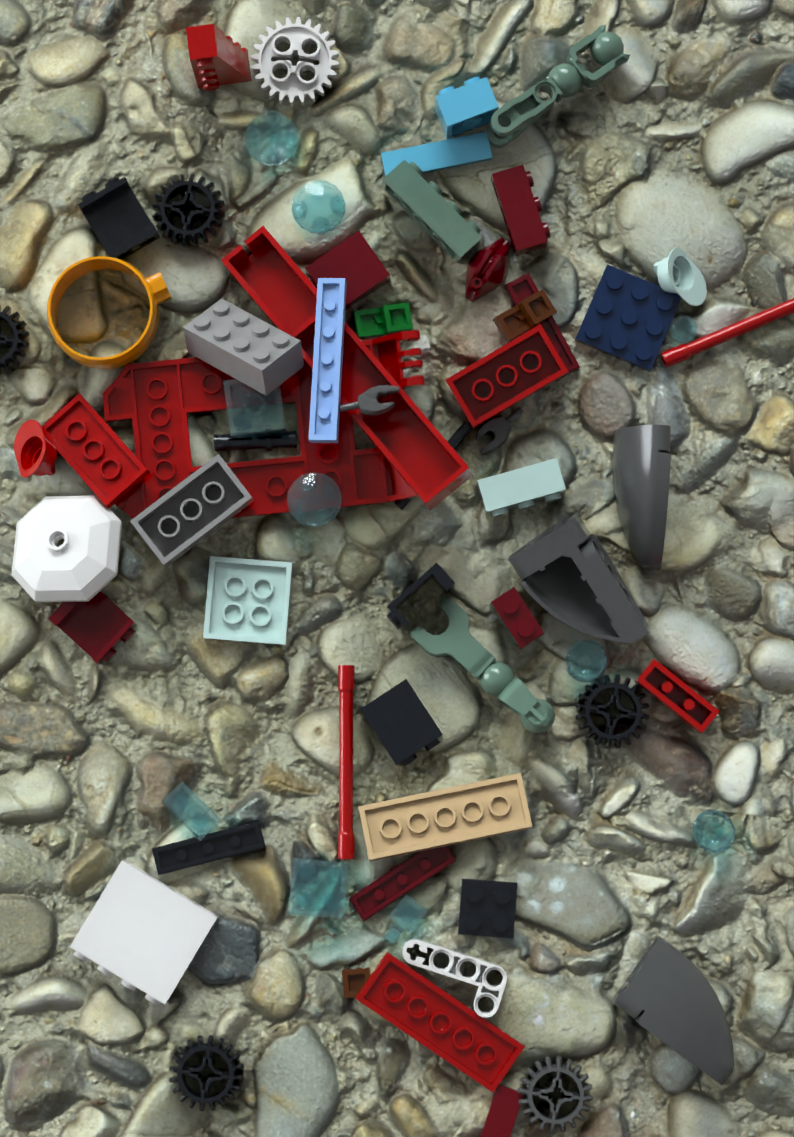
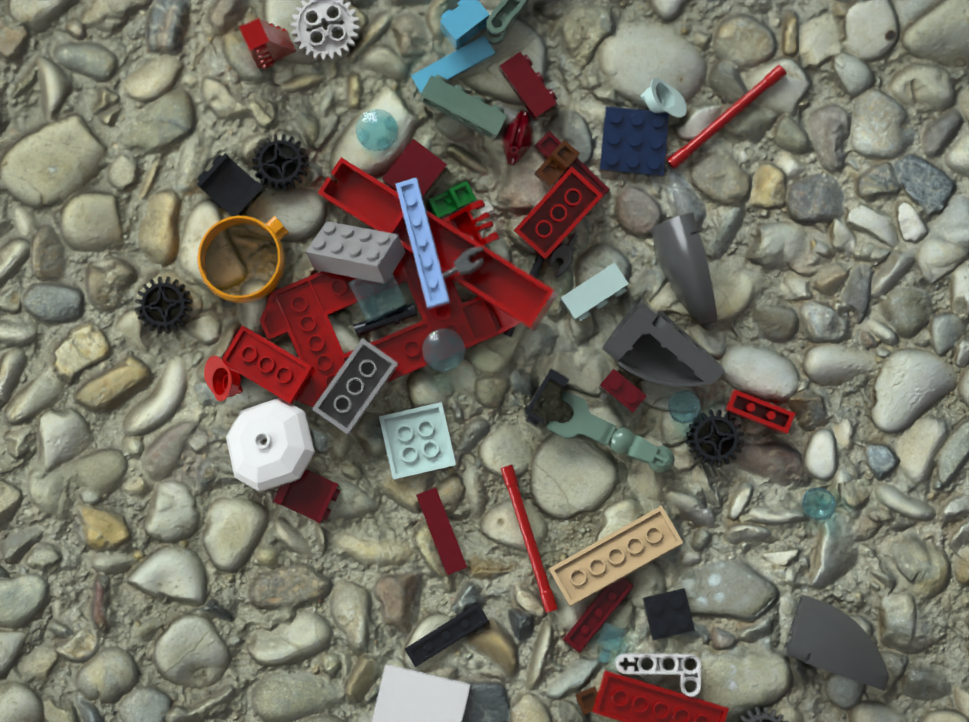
camera: 20 degrees left, 0 degrees up
clear light blue plate [162,781,221,841] -> none
clear light blue dish [245,110,299,165] -> none
clear light blue brick [288,857,350,919] -> none
black brick [360,679,443,766] -> none
clear light blue plate [670,315,697,343] -> none
none -> dark red tile [416,487,467,575]

